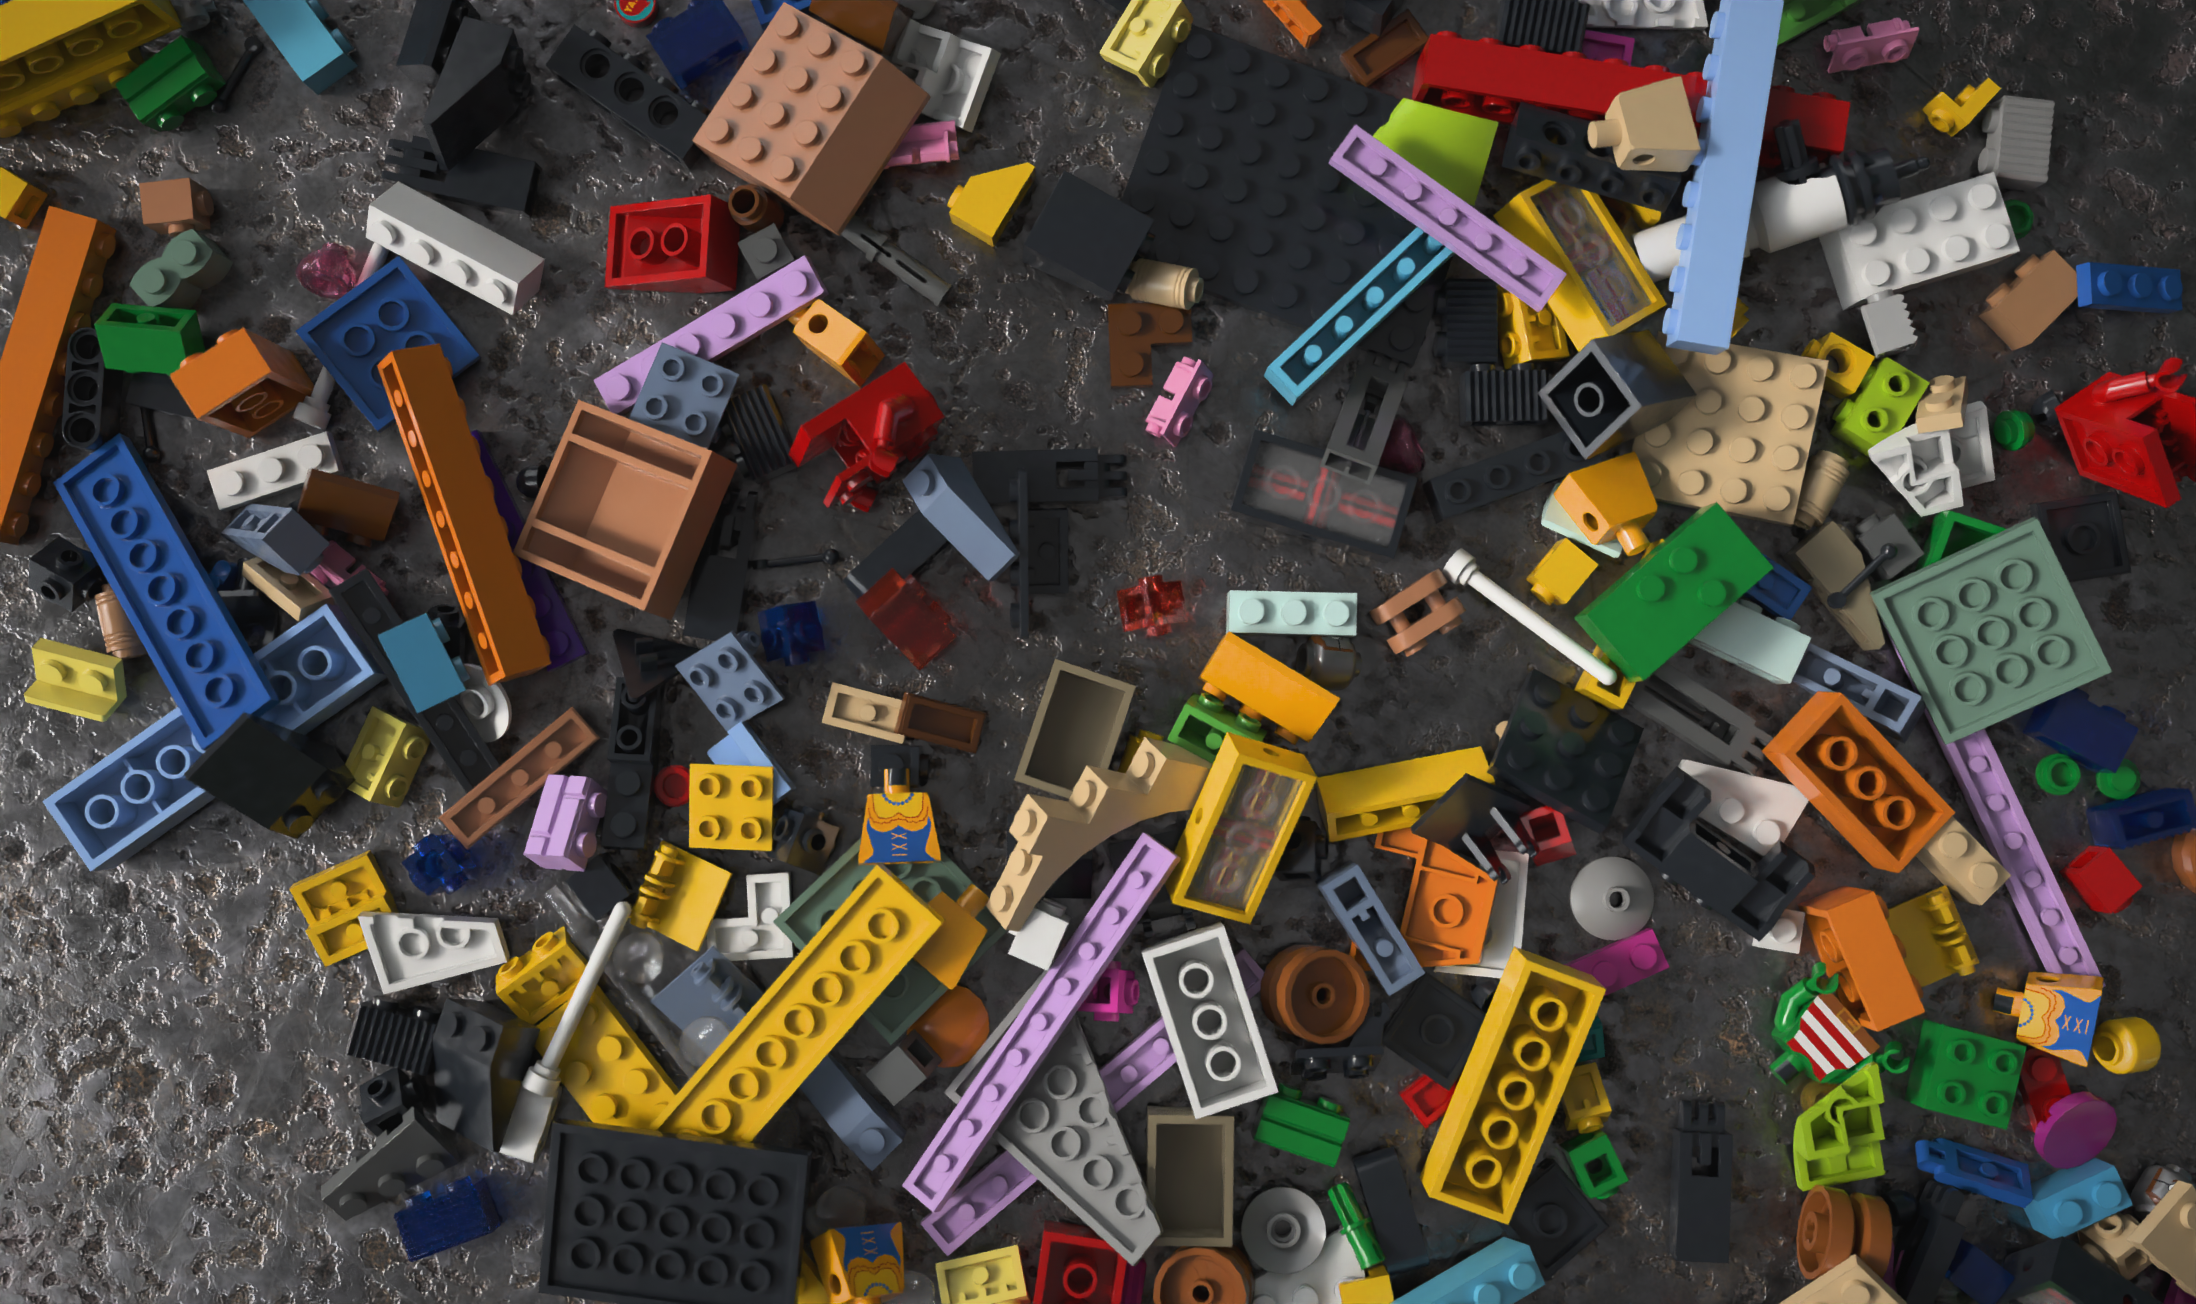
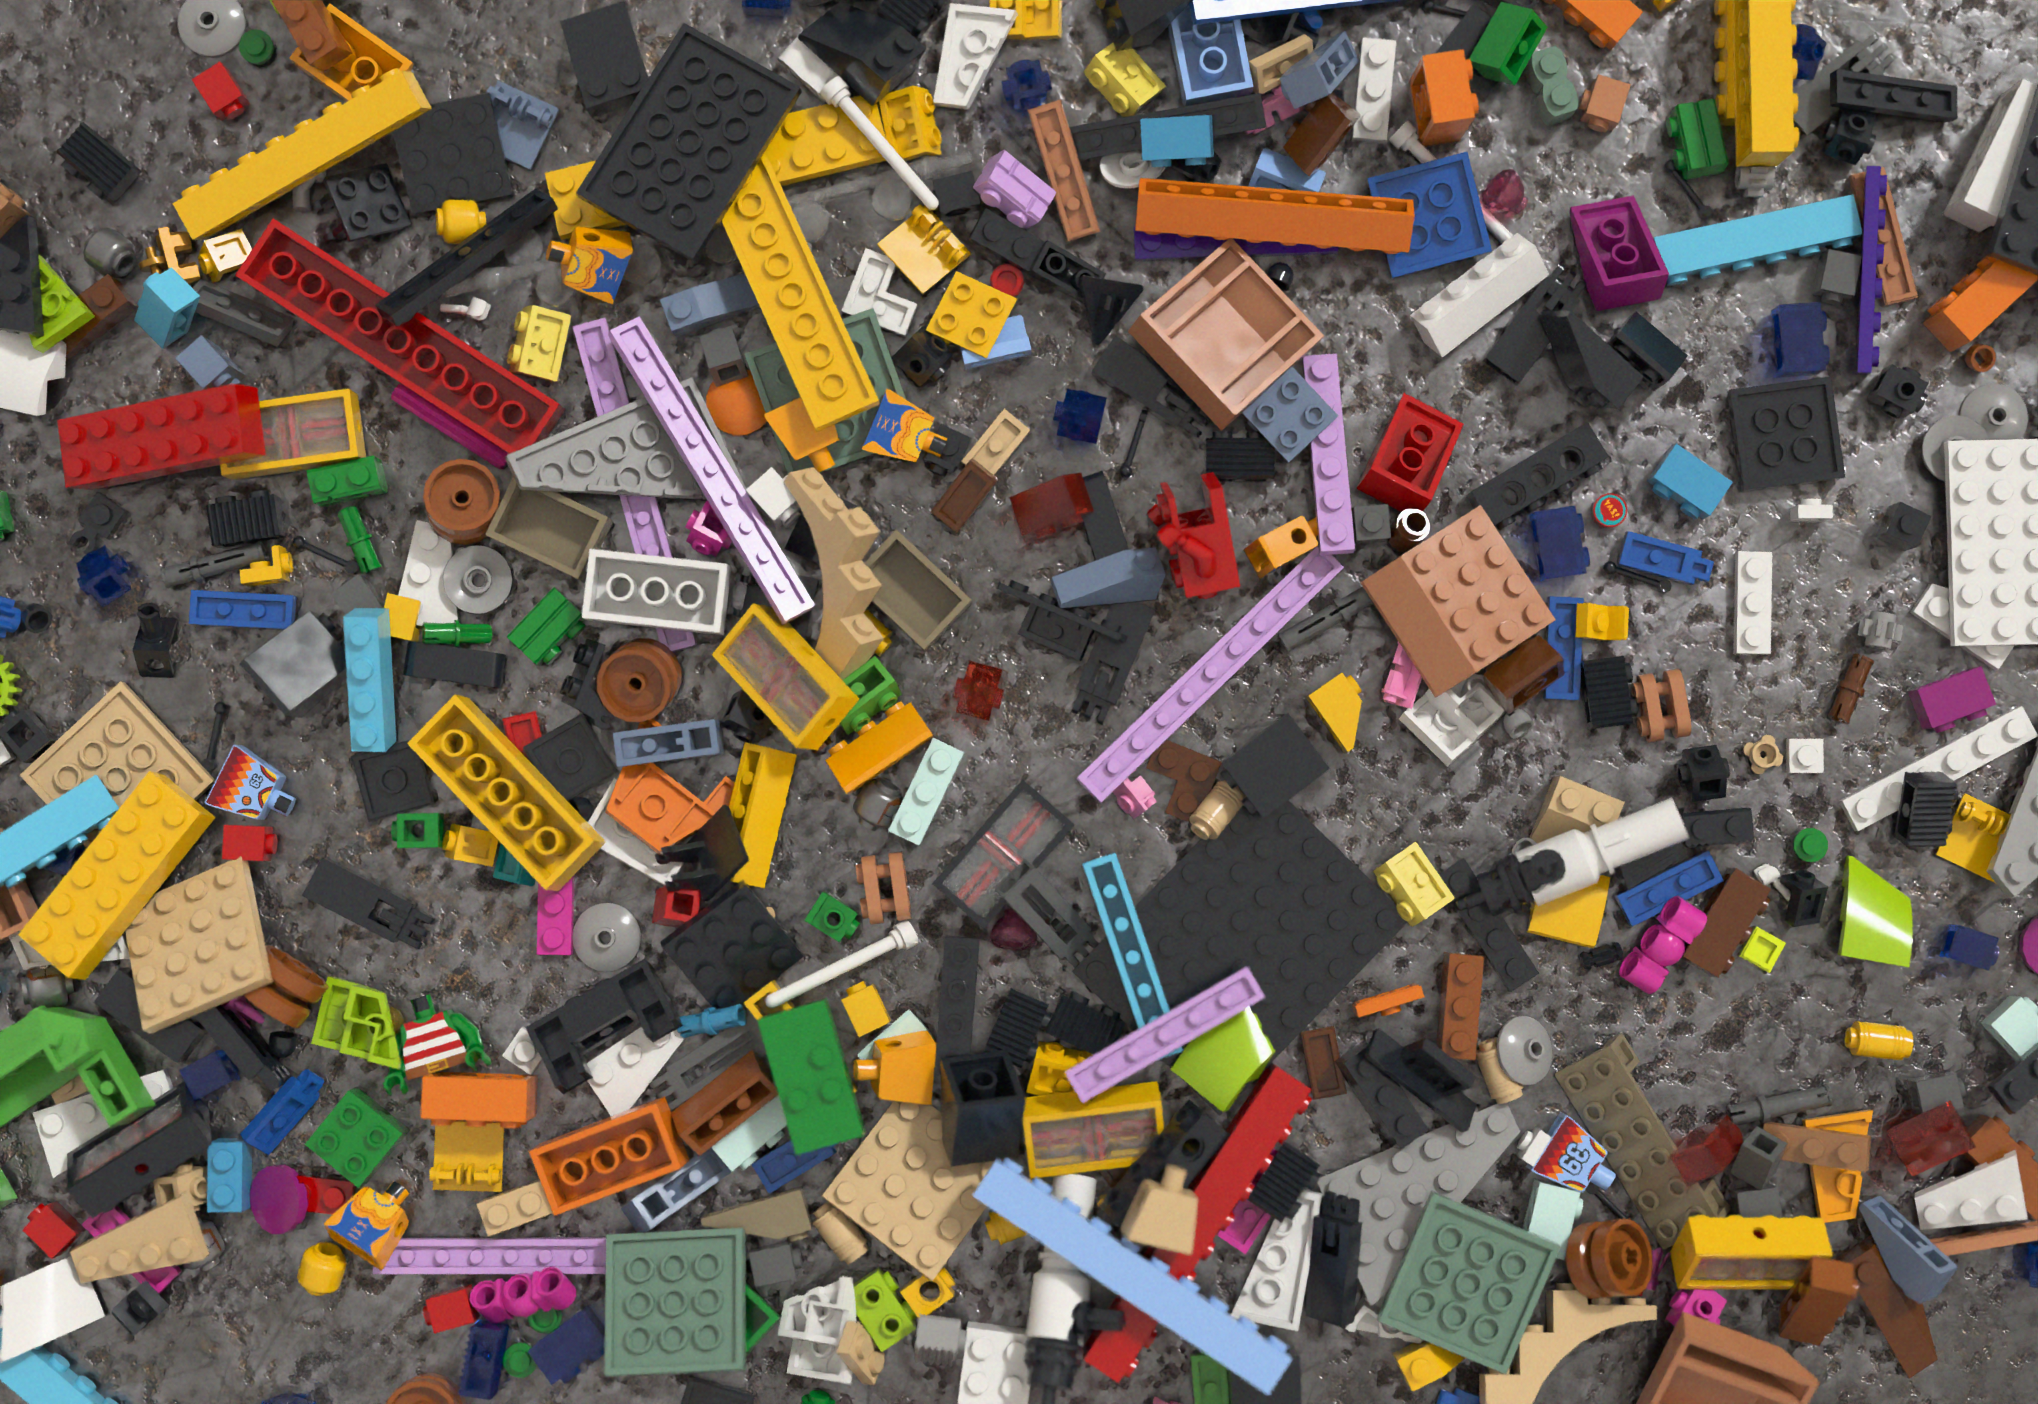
camera: 120 degrees right, 0 degrees up
sand blue hinge [651,945,765,1056] -> none
sand blue hinge [675,631,785,731] -> none
black hinge [1827,543,1898,609] -> none
none -> dark pink piece [469,1267,577,1323]
none -> dark orange brick [671,1050,779,1156]
none -> dark azure pin [677,1004,747,1038]
none -> green brick [804,891,860,942]
none -> lavender plate [1076,546,1344,803]
none -> light blue panel [1248,148,1326,192]
none -> magenta slope [1569,195,1669,311]

